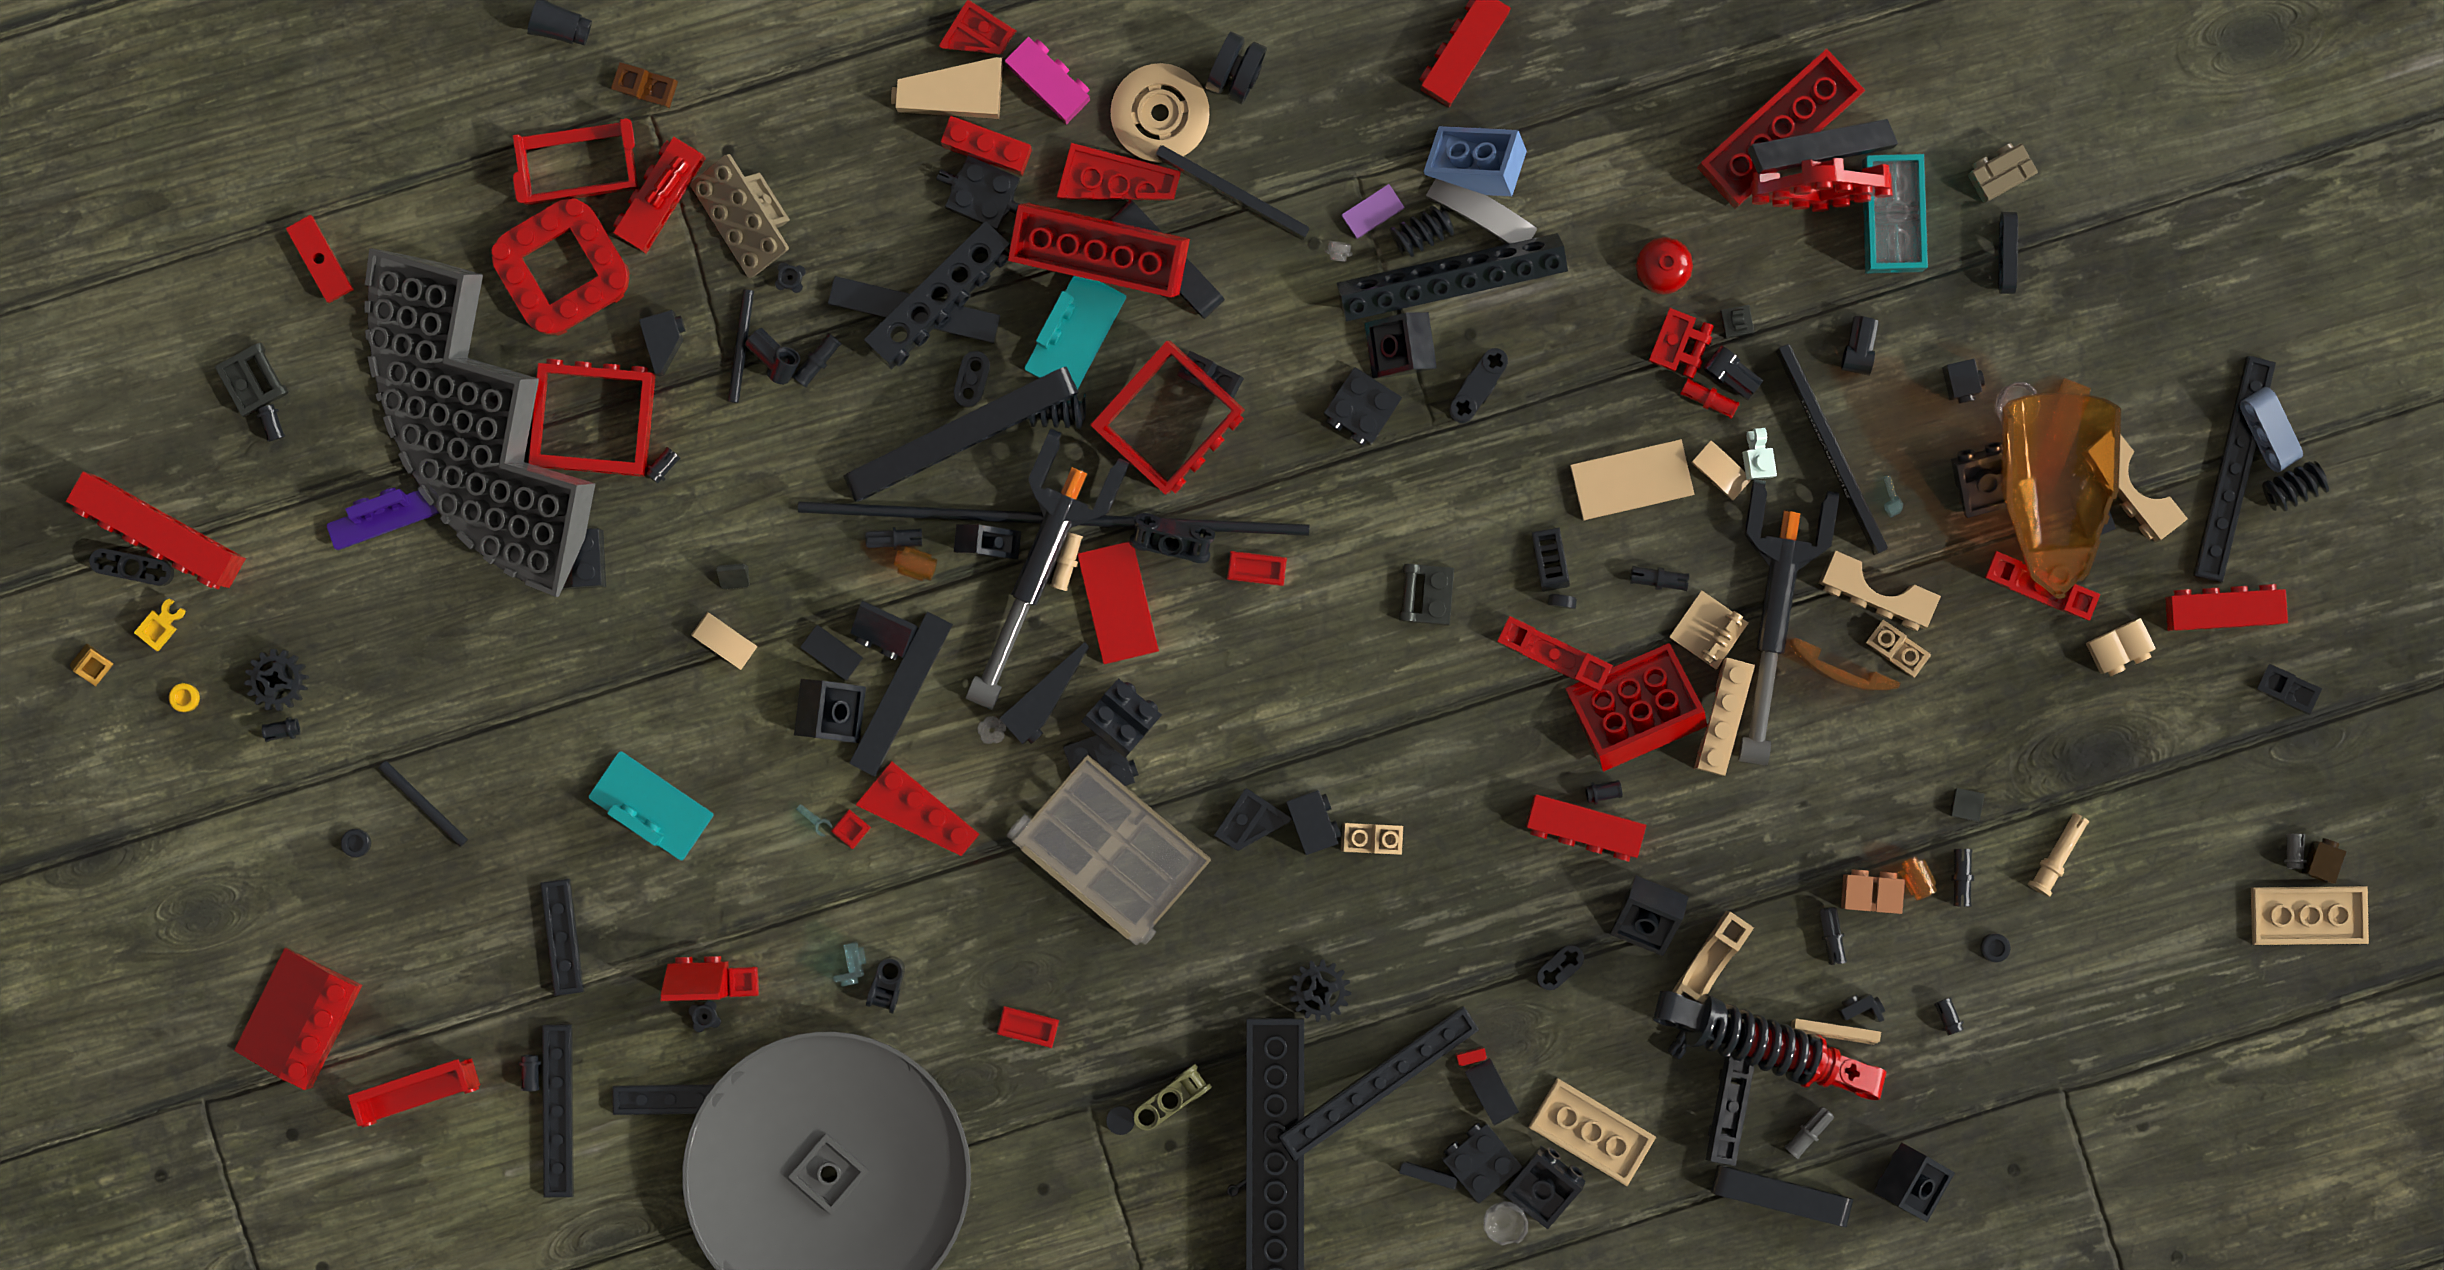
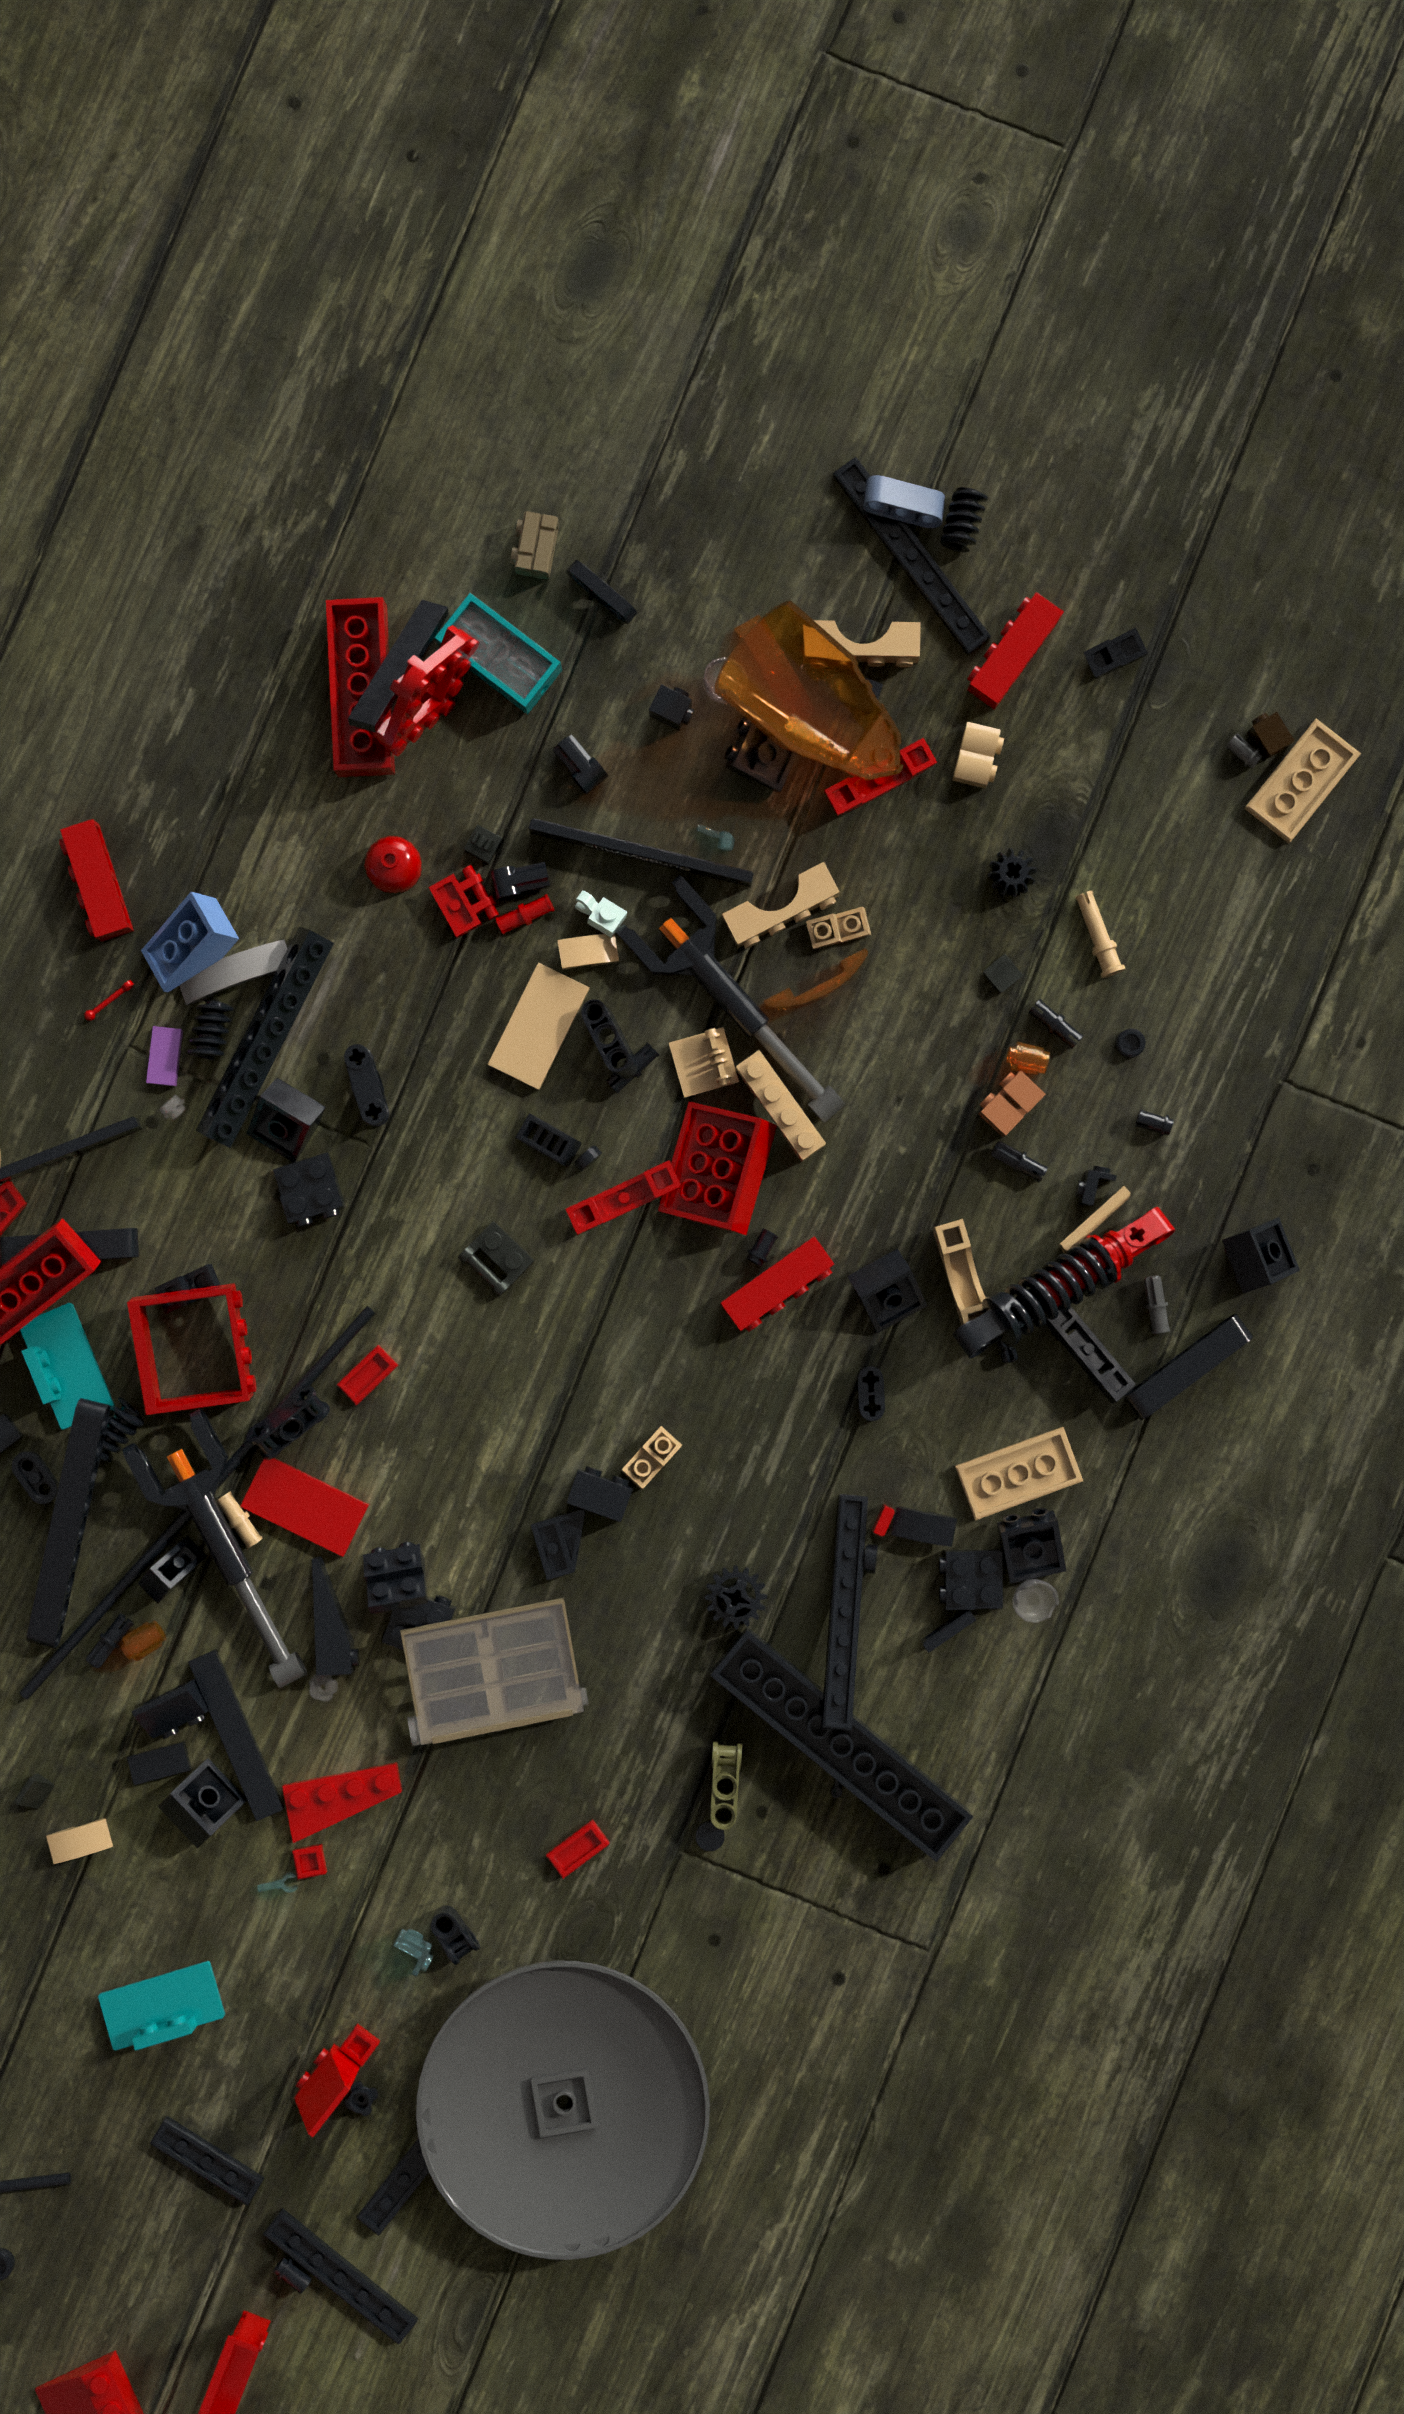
camera: 45 degrees left, 0 degrees up
none -> red hinge [84,980,134,1021]
none -> black beam [581,999,638,1079]
none -> black tile [864,1544,878,1574]
none -> black gear [987,848,1037,898]

